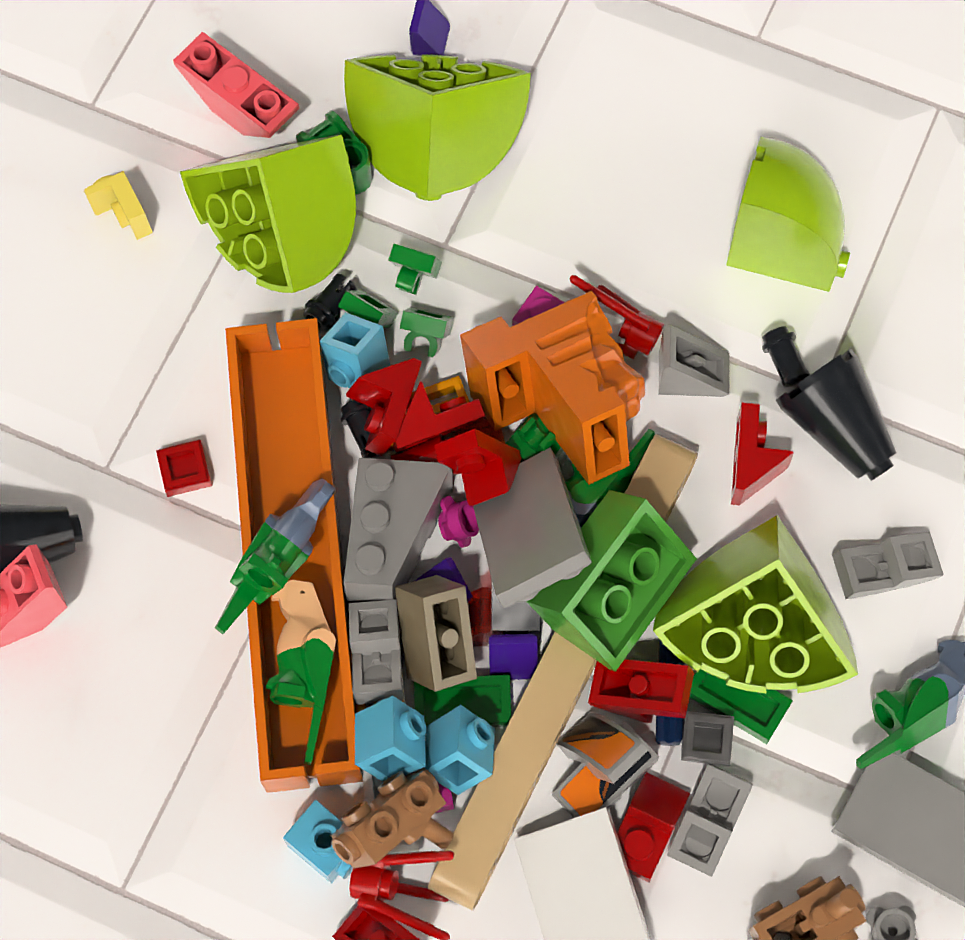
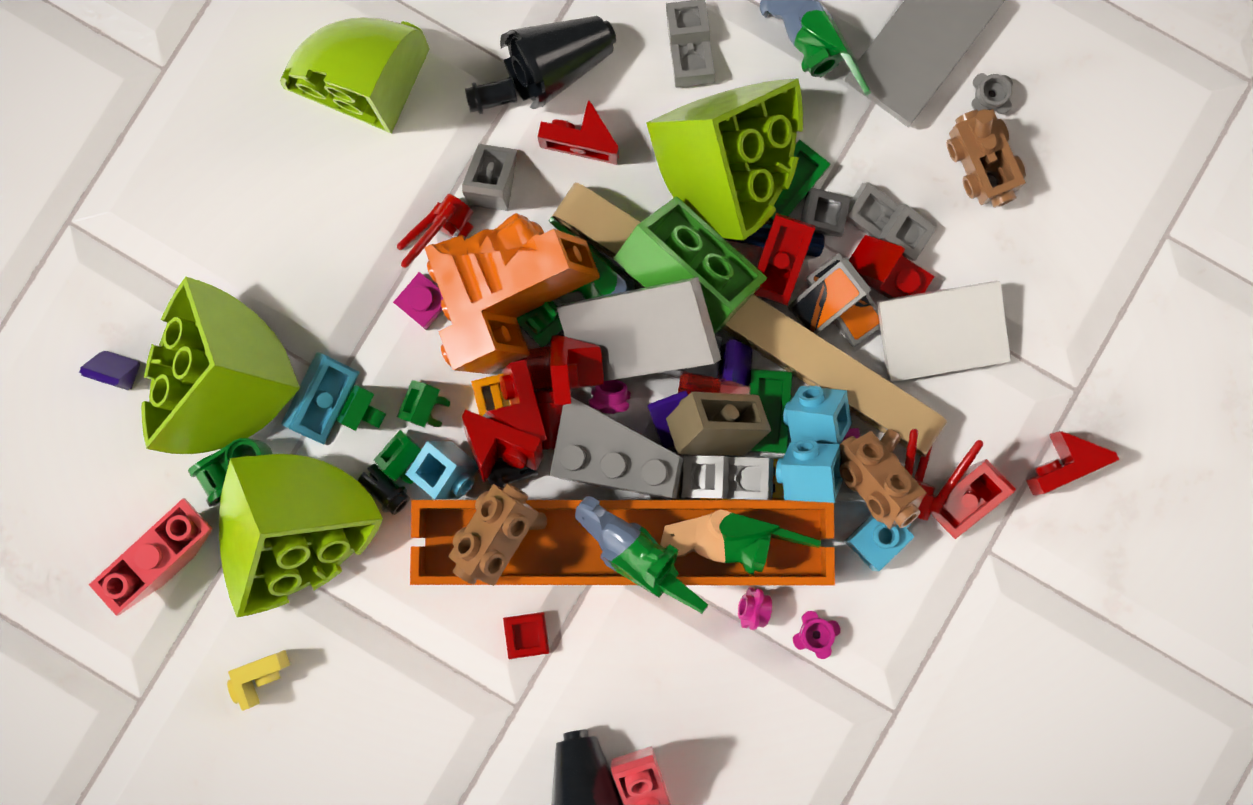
camera: 80 degrees left, 15 degrees up
none -> medium azure slope [281,352,360,445]
none -> medium nougat brick [448,483,547,586]
none -> dark pink plate [738,587,772,630]
none -> dark pink plate [793,611,841,659]

